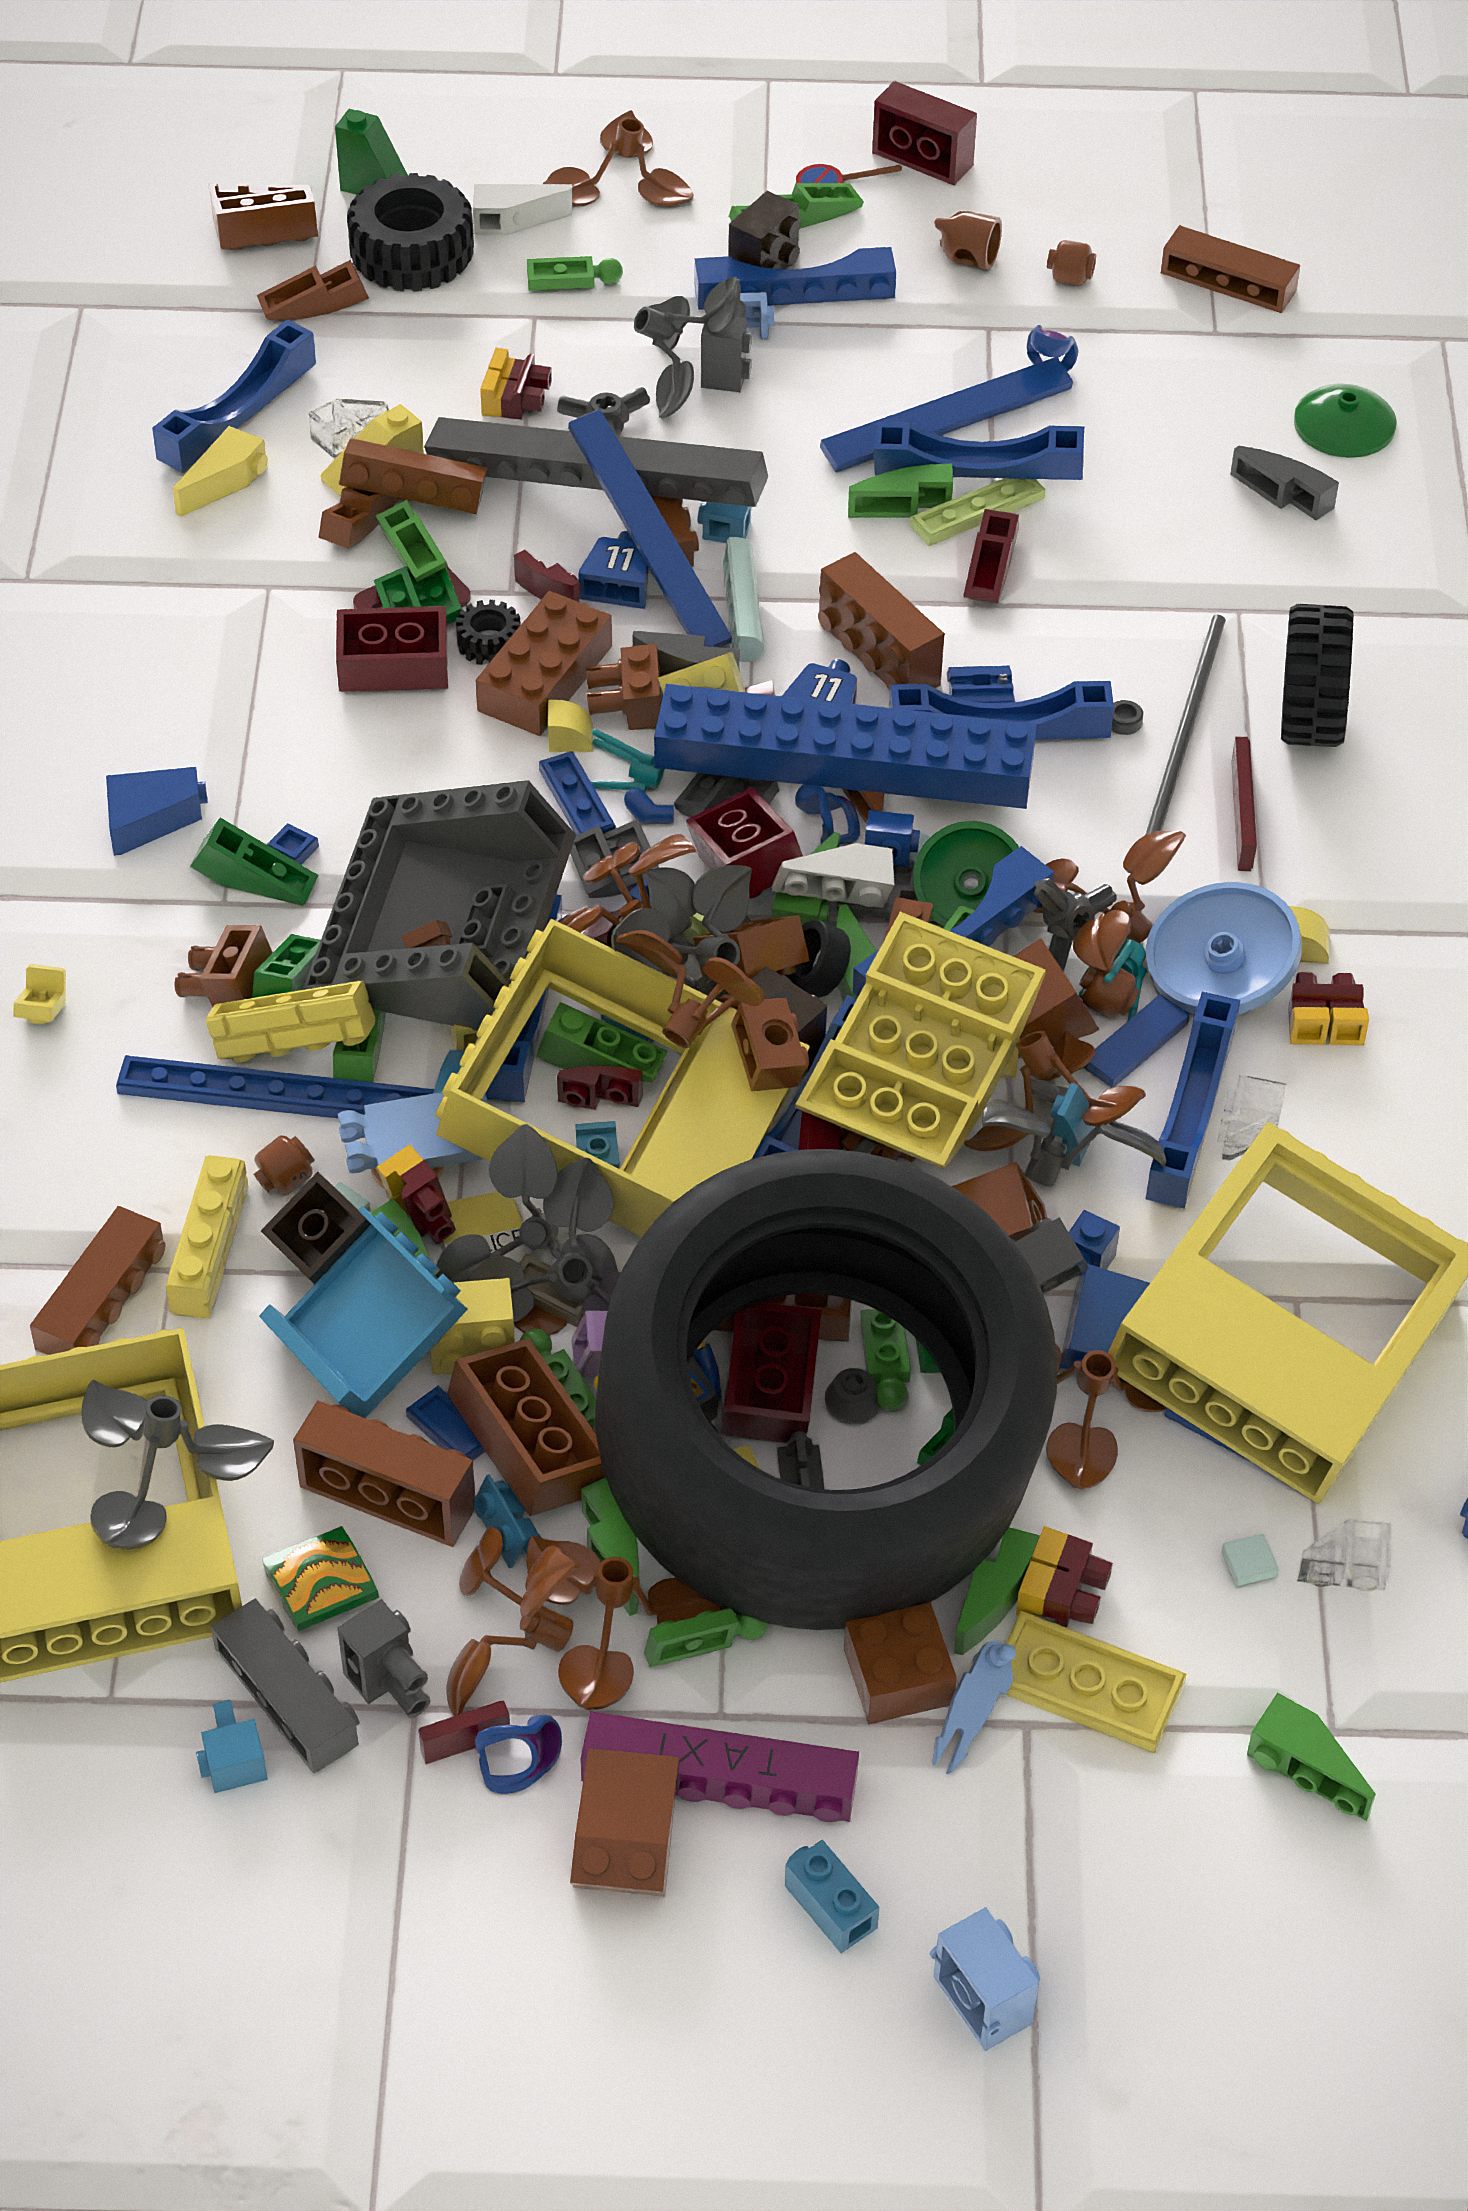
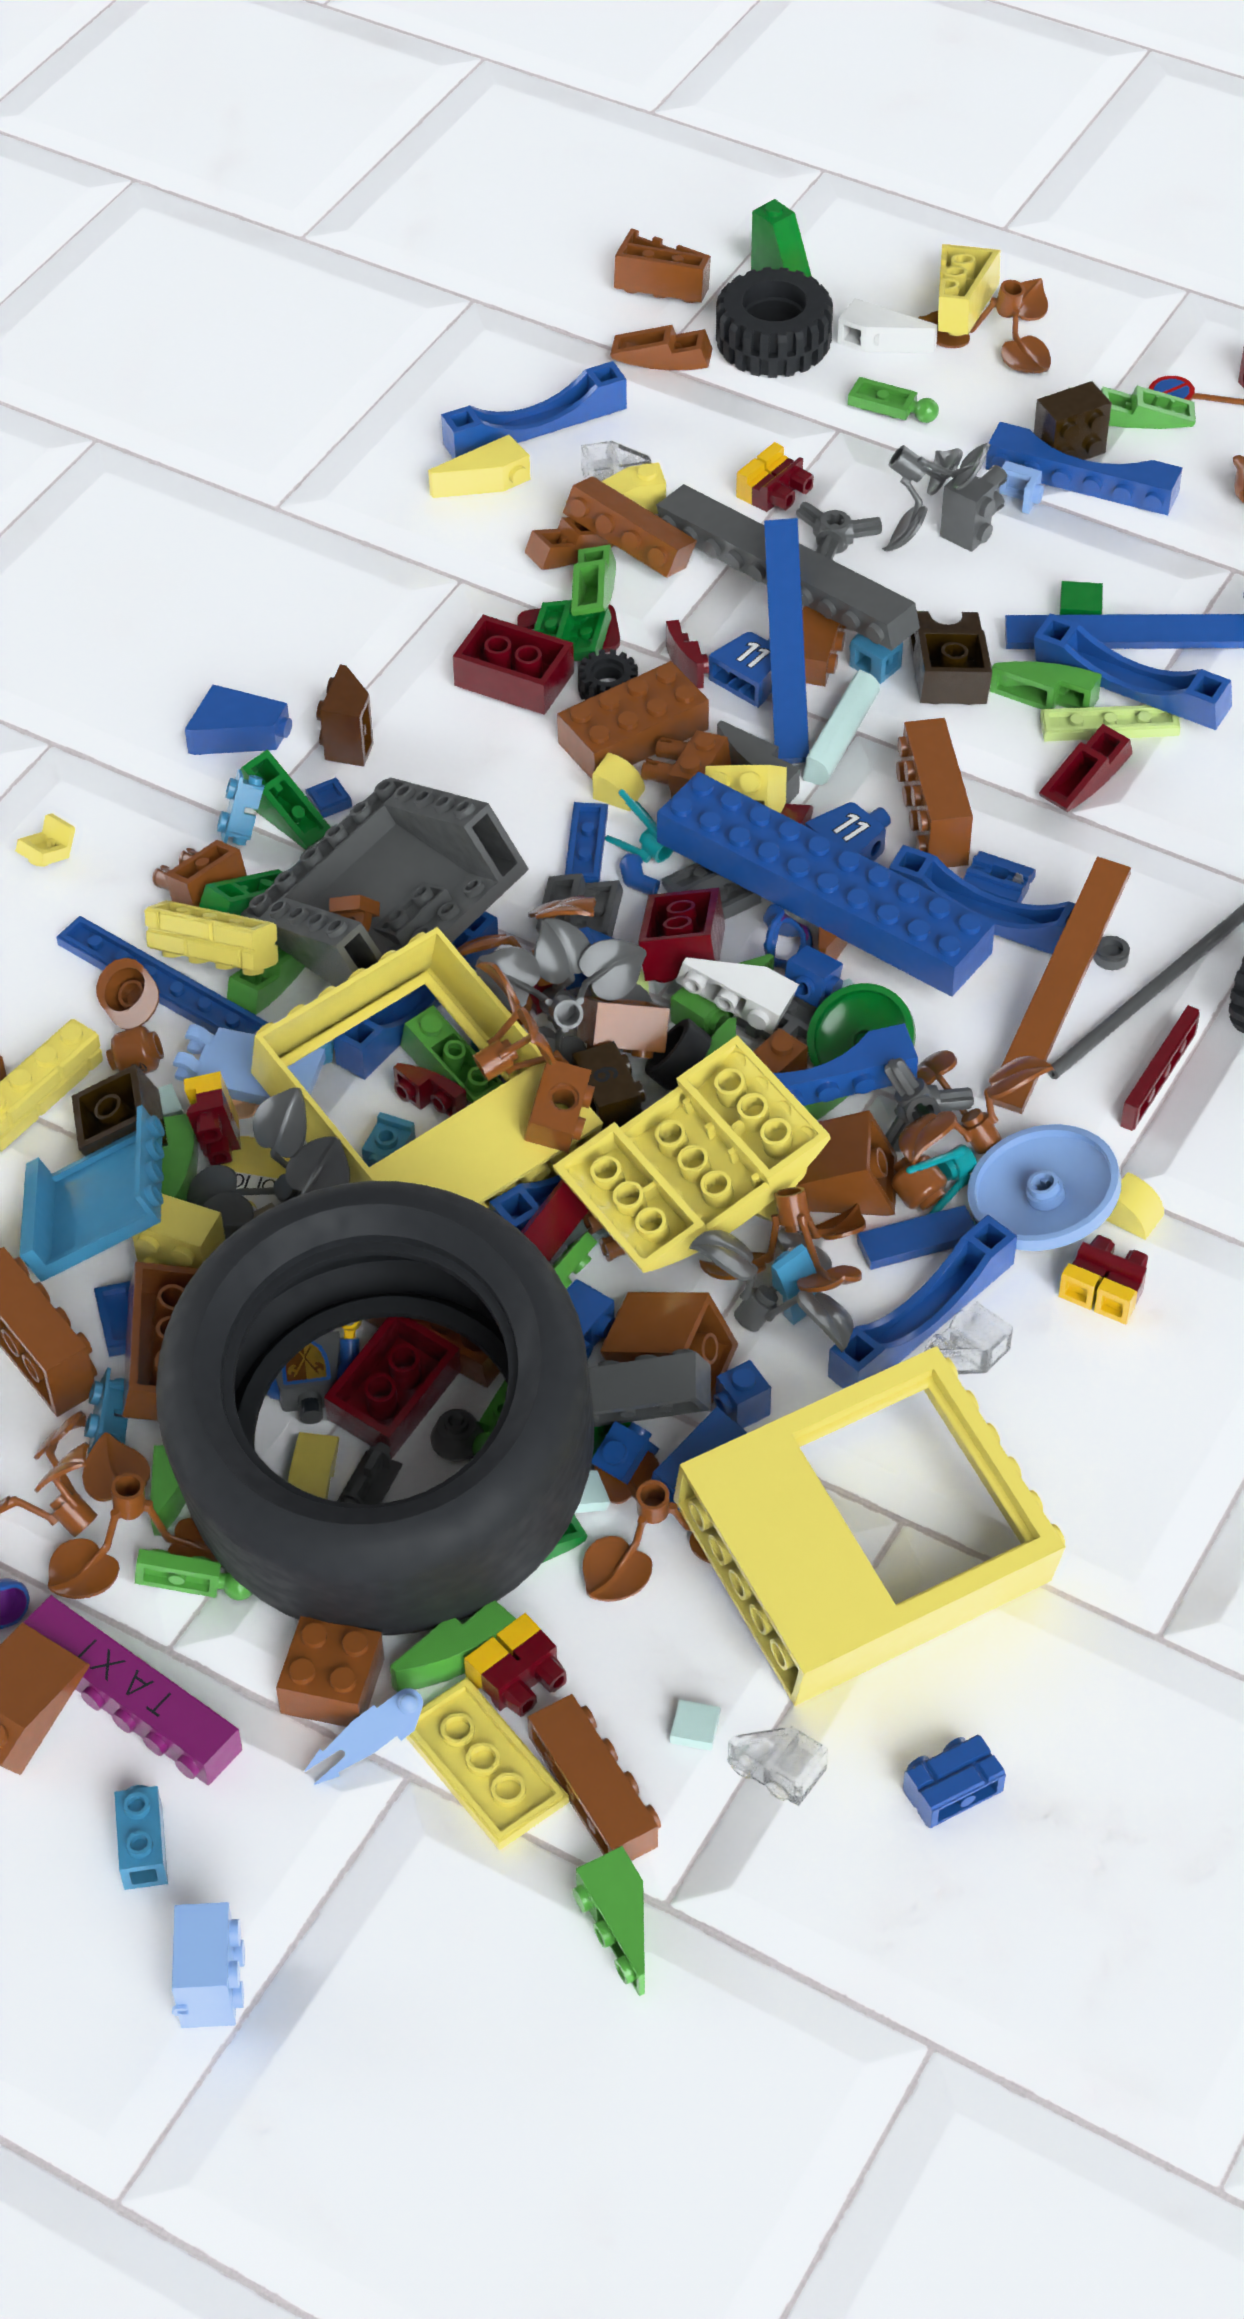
camera: 30 degrees right, 0 degrees up
none -> dark orange piece [96,958,160,1030]
none -> dark azure hinge [217,769,265,846]
none -> reddish brown slope [316,664,374,767]
none -> dark orange brick [527,1694,661,1861]
none -> dark brown brick [909,611,992,705]
none -> light yellow wedge [938,244,1001,336]
none -> dark orange tile [993,856,1131,1114]
none -> green piece [1059,581,1103,615]

